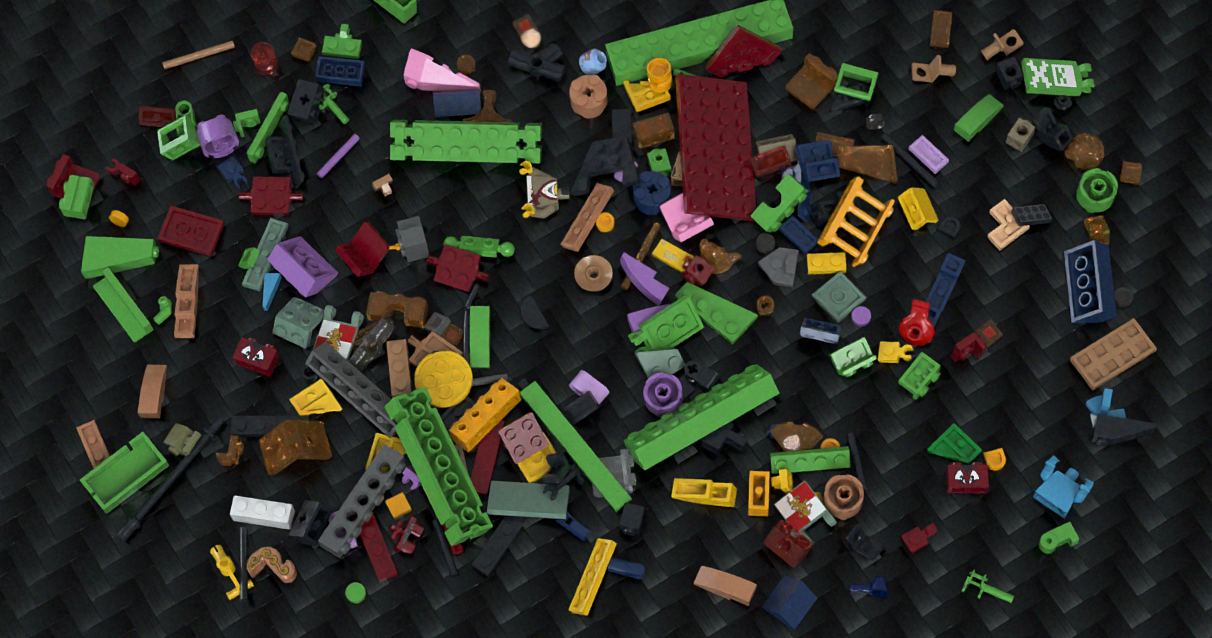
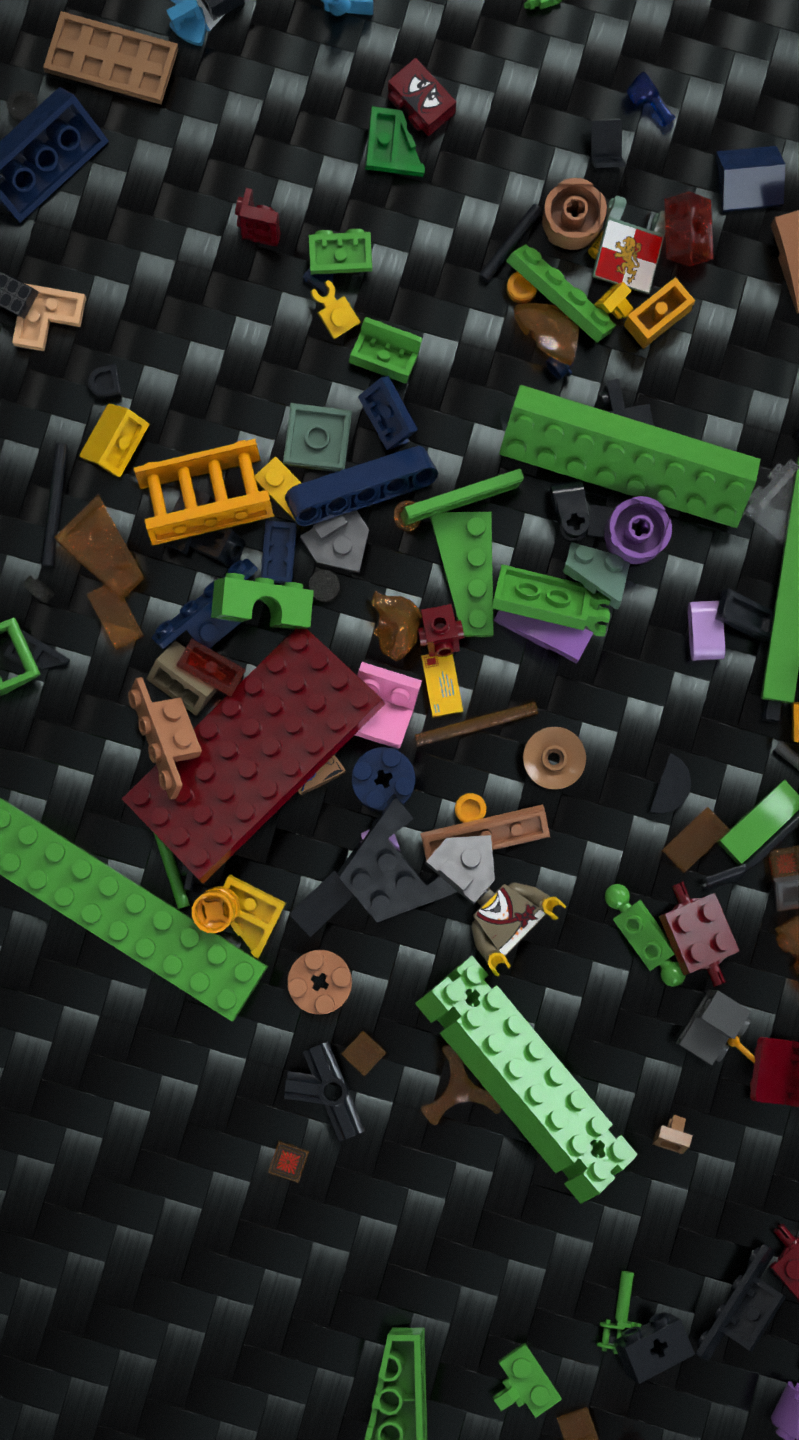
camera: 140 degrees left, 15 degrees up
bright green bracket [233,109,261,137] -> none
bright green plate [247,92,290,164] -> none
dark blue piece [315,56,366,87] -> none
medium lavender bar [317,134,360,178] -> none
bright pink wedge [403,48,481,93] -> none
dark blue piece [433,89,482,117] -> none
clear orange tile [457,55,476,74] -> none
clear orange tile [521,29,541,48] -> none
light blue head [579,49,607,75] -> none
medium lavender slope [620,253,669,306] -> none
clear orange brick [633,113,674,149] -> none
bright green brick [647,149,671,177] -> none
yellow slope [671,478,737,507] -> none
dark red plate [705,25,782,77] -> none
clear orange bracket [786,53,838,109] -> none
dark blue slope [795,140,840,182] -> none
medium lavender tile [851,306,871,327] -> none
red animal [899,299,935,346] -> none
dark red plate [901,523,938,554] -> none
lavender plate [909,135,949,174] -> none
dark blue slope [926,253,966,327] -> none
tile [975,320,1003,347] -> none
light orange tile [983,448,1006,471] -> none
none -> nougat bracket [128,677,202,800]
none -> dark blue beam [285,446,438,526]
none -> clear orange tile [342,1031,386,1076]
none -> bright green tile [400,469,524,525]
none -> flat silver plate [425,835,495,905]
none -> clear orange tile [661,807,730,873]

